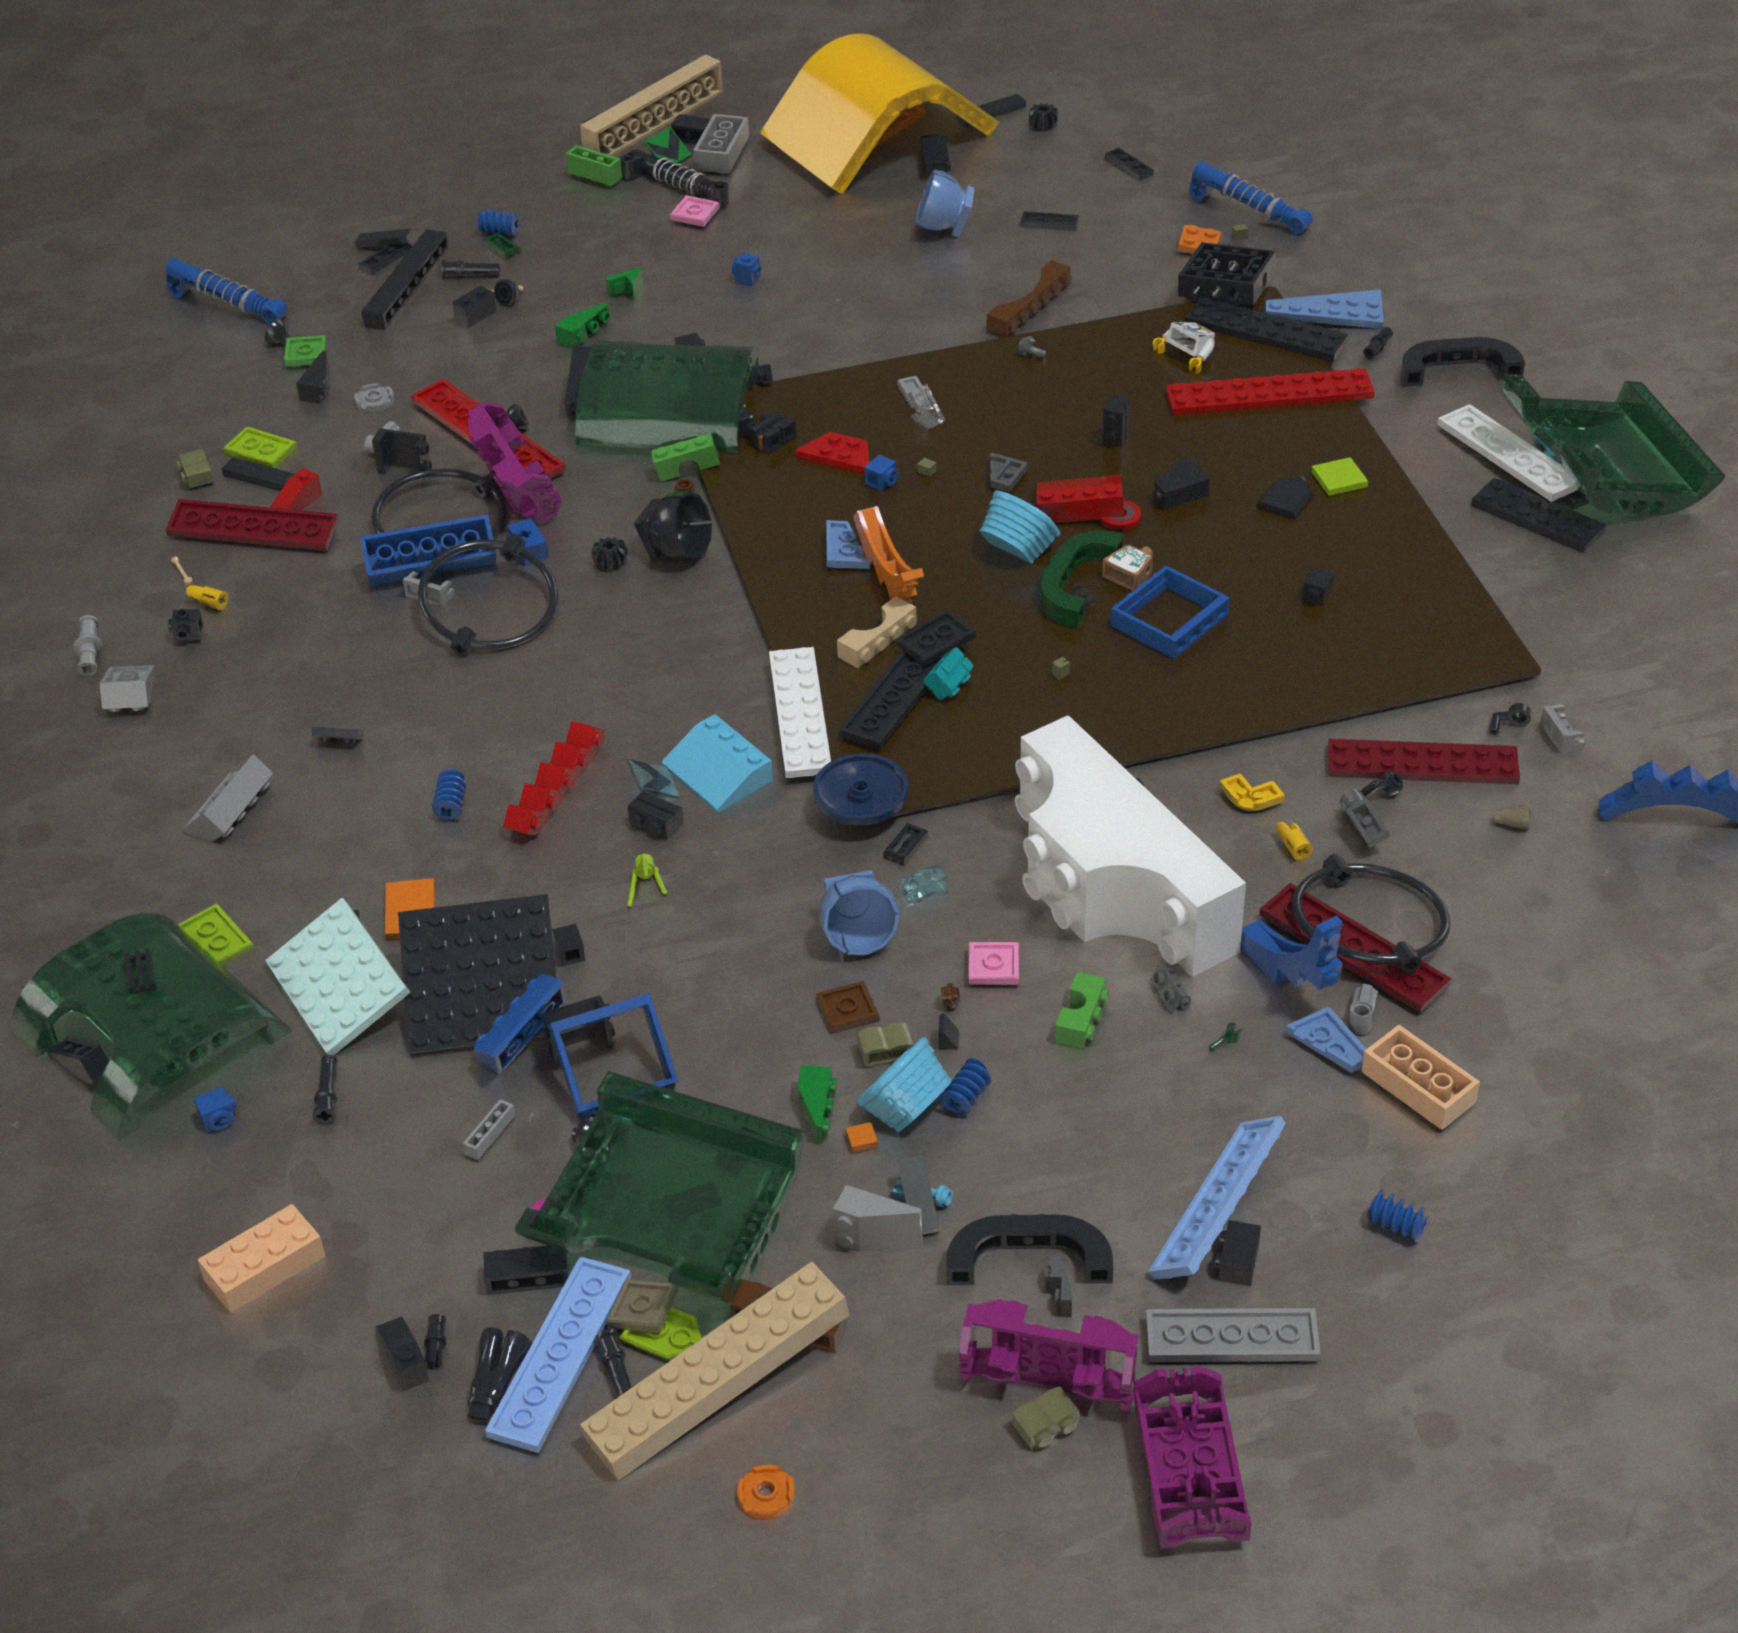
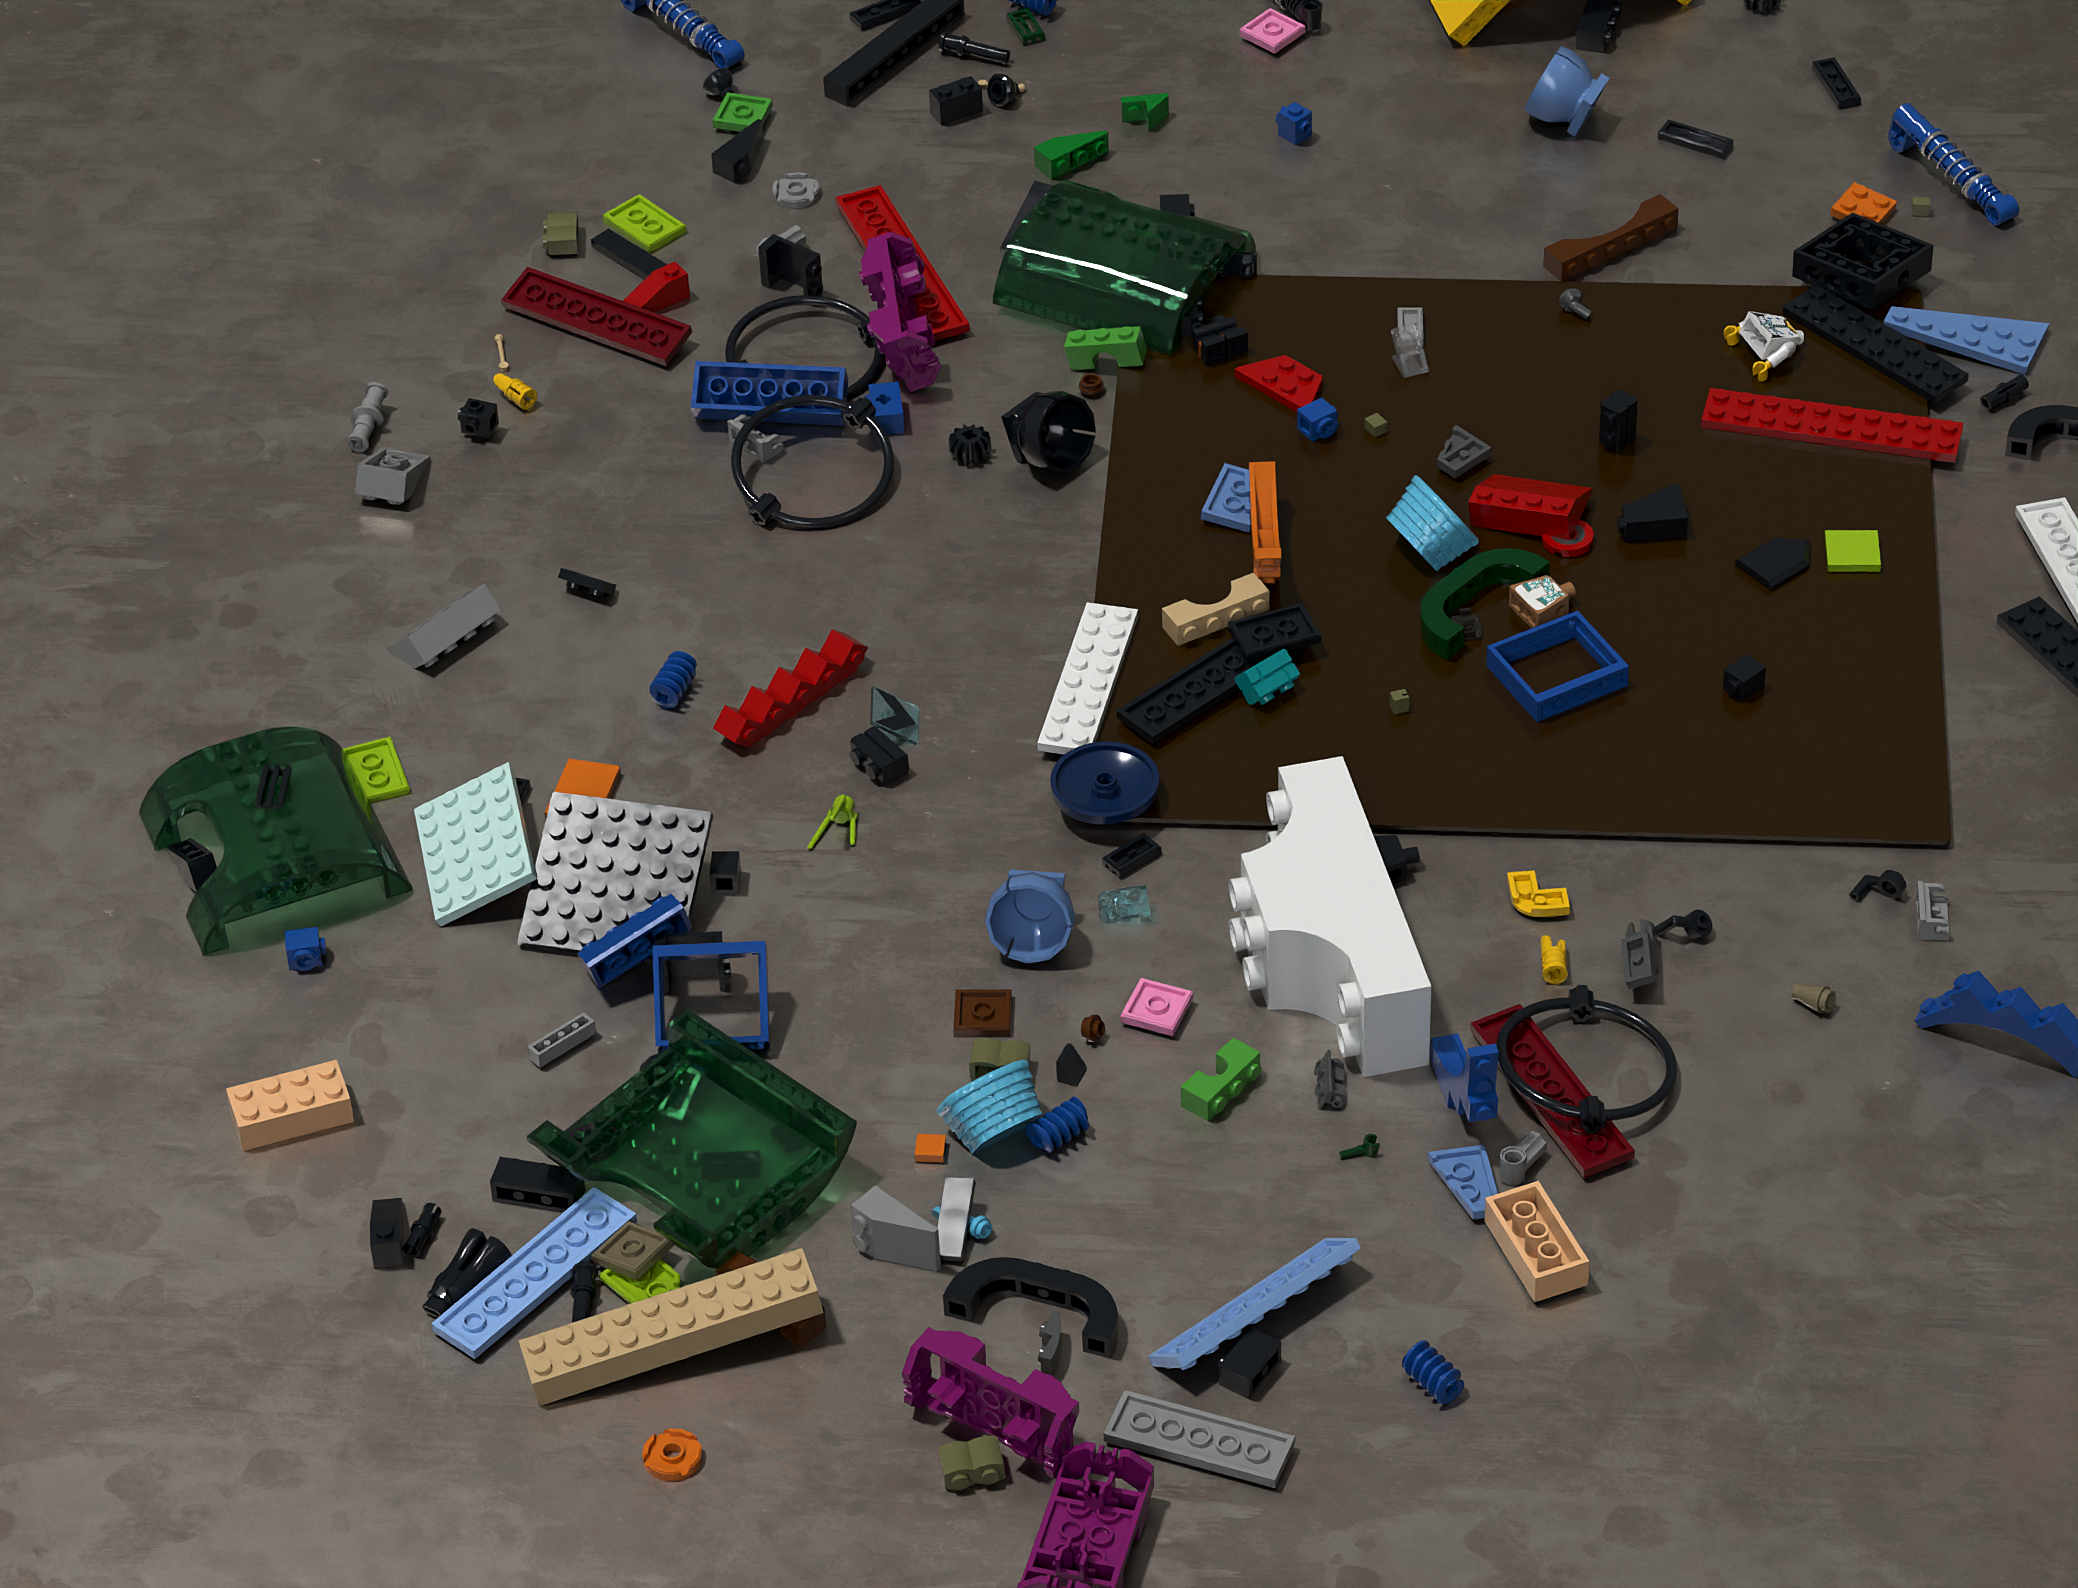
camera: 20 degrees right, 0 degrees up
black pin [313,1055,338,1124] -> none
black brick [506,403,529,431] -> none
medium azure slope [661,714,773,813] -> none
green slope [797,1065,837,1144] -> none
dark red plate [1328,739,1520,785] -> none

